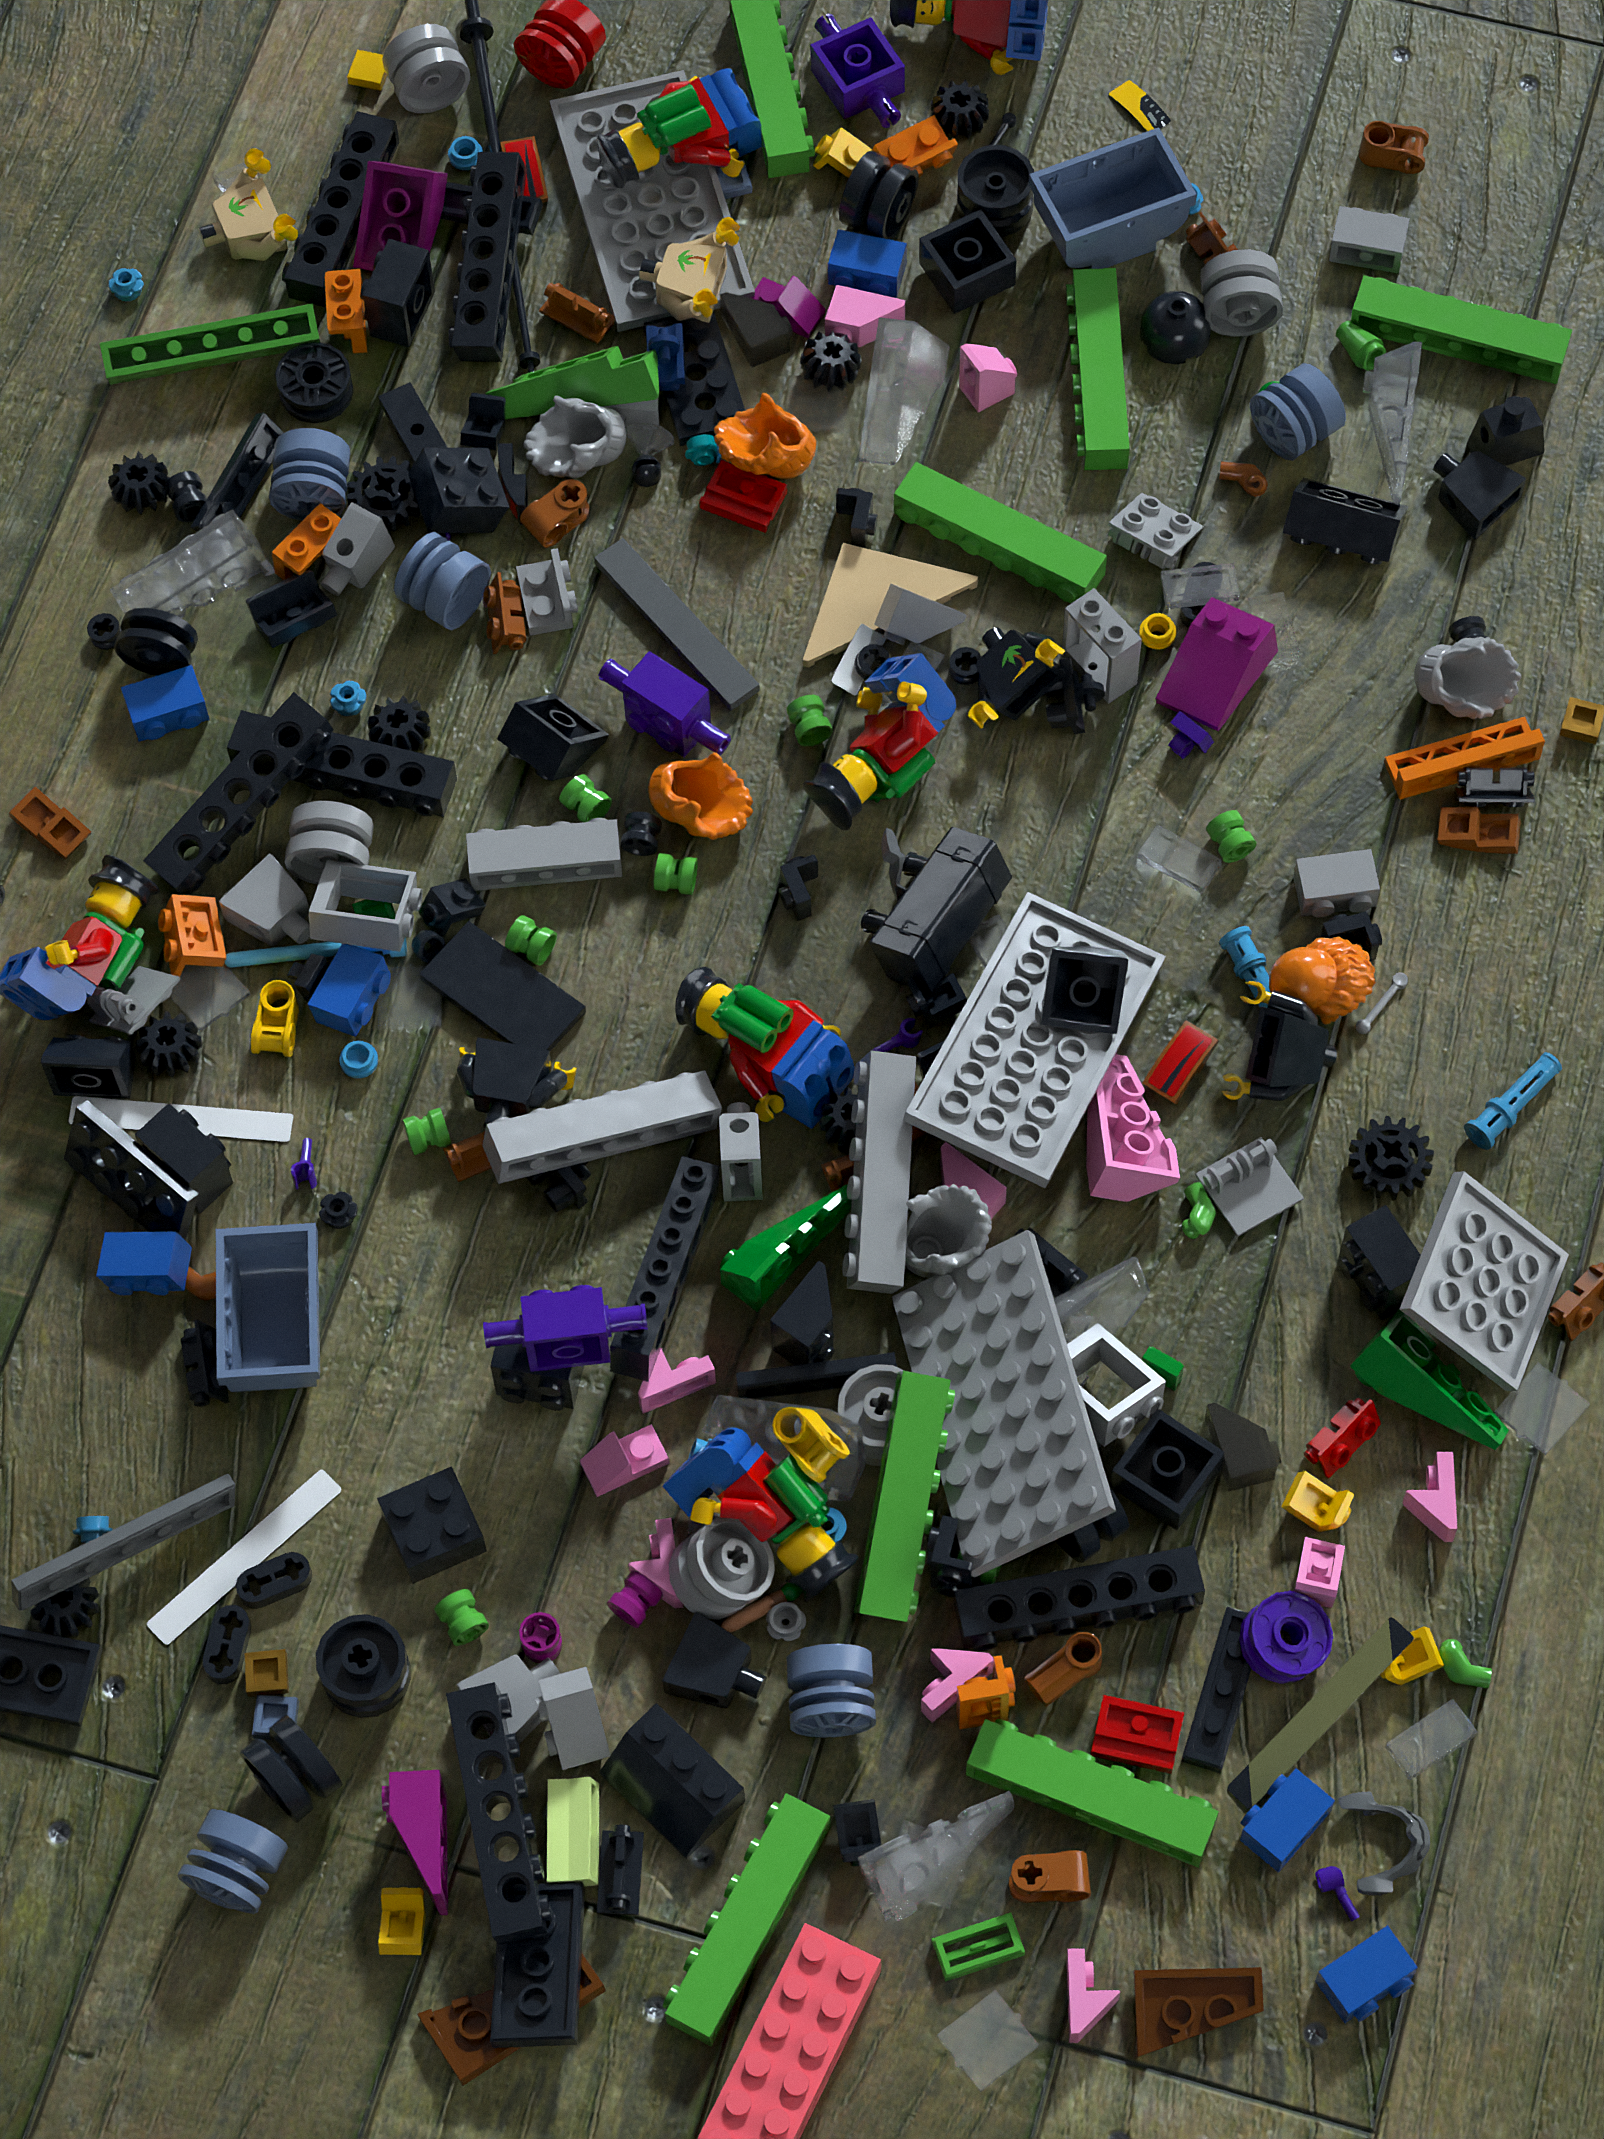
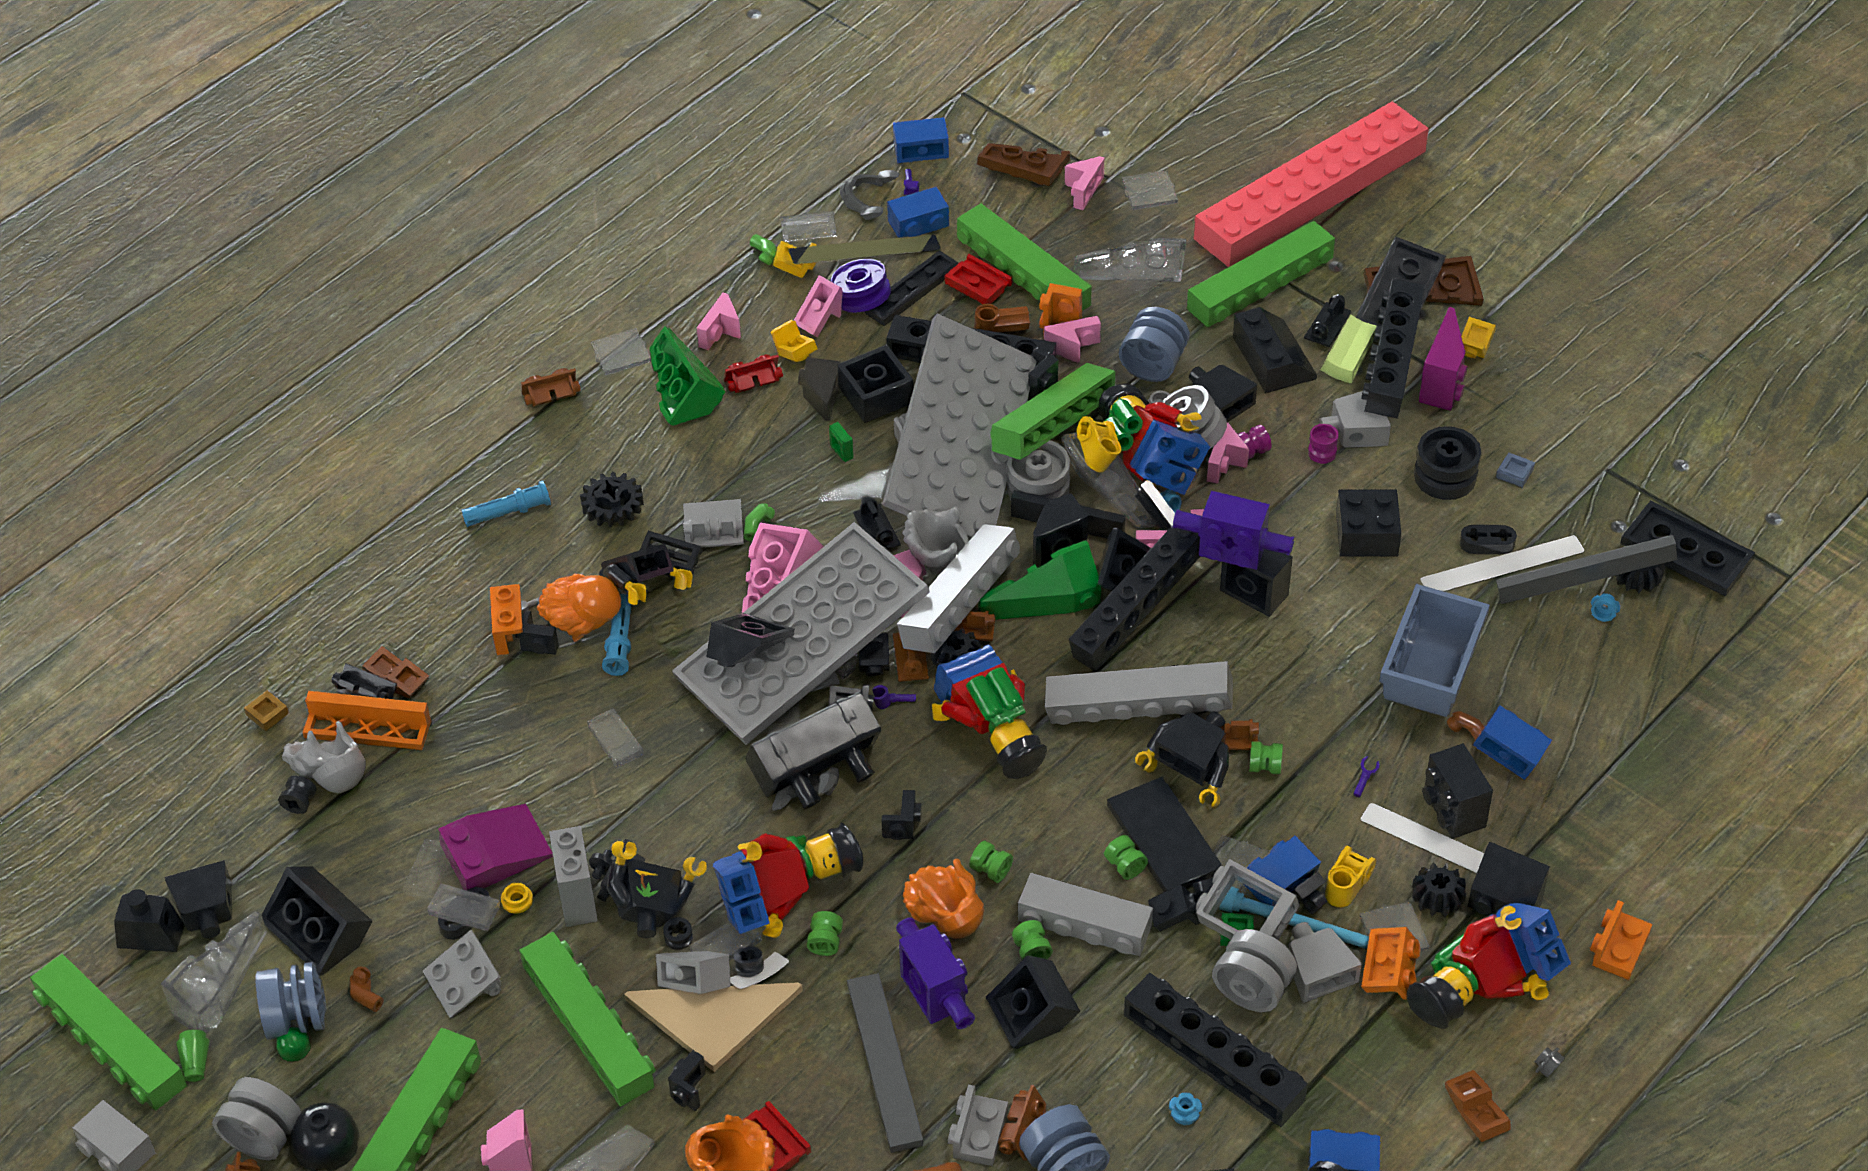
camera: 155 degrees left, 15 degrees down
black plate [64,1100,199,1241] -> none
light grey hinge [86,966,181,1034] -> none
black brick [143,692,334,895] -> none
sand blue wheel [177,1809,288,1914] -> none
black hinge [180,1319,229,1407] -> none
black beam [203,1605,251,1685] -> none
black wheel [239,1715,343,1823] -> none
pearl gold plate [244,1649,289,1697] -> none
black plate [319,1191,358,1229] -> none
dark azure plate [339,1041,378,1078] -> none
black gear [367,695,431,751] -> none
bright green wheel [434,1589,489,1646] -> none
light grey brick [535,1667,610,1770] -> none
black wheel [620,811,662,856] -> none
light grey torso [719,1102,763,1202] -> none
black bracket [833,1799,884,1867] -> none
bright green tile [931,1913,1025,1982] -> none
dark orange piece [1008,1850,1091,1903] -> none
light grey window [1067,1323,1166,1447] -> none
slope [1142,1021,1219,1105] -> none
dark purple tile [1168,711,1214,759] -> none
bright green wheel [1206,810,1257,863] -> none
light grey brick [1293,849,1380,917] -> none
black brick [1338,1205,1421,1321] -> none
light grey plate [1400,1171,1569,1391] -> none
none -> orange bracket [490,584,523,655]
none -> black tile [639,530,703,575]
none -> black slope [1097,528,1151,592]
none -> black tile [1135,480,1175,531]

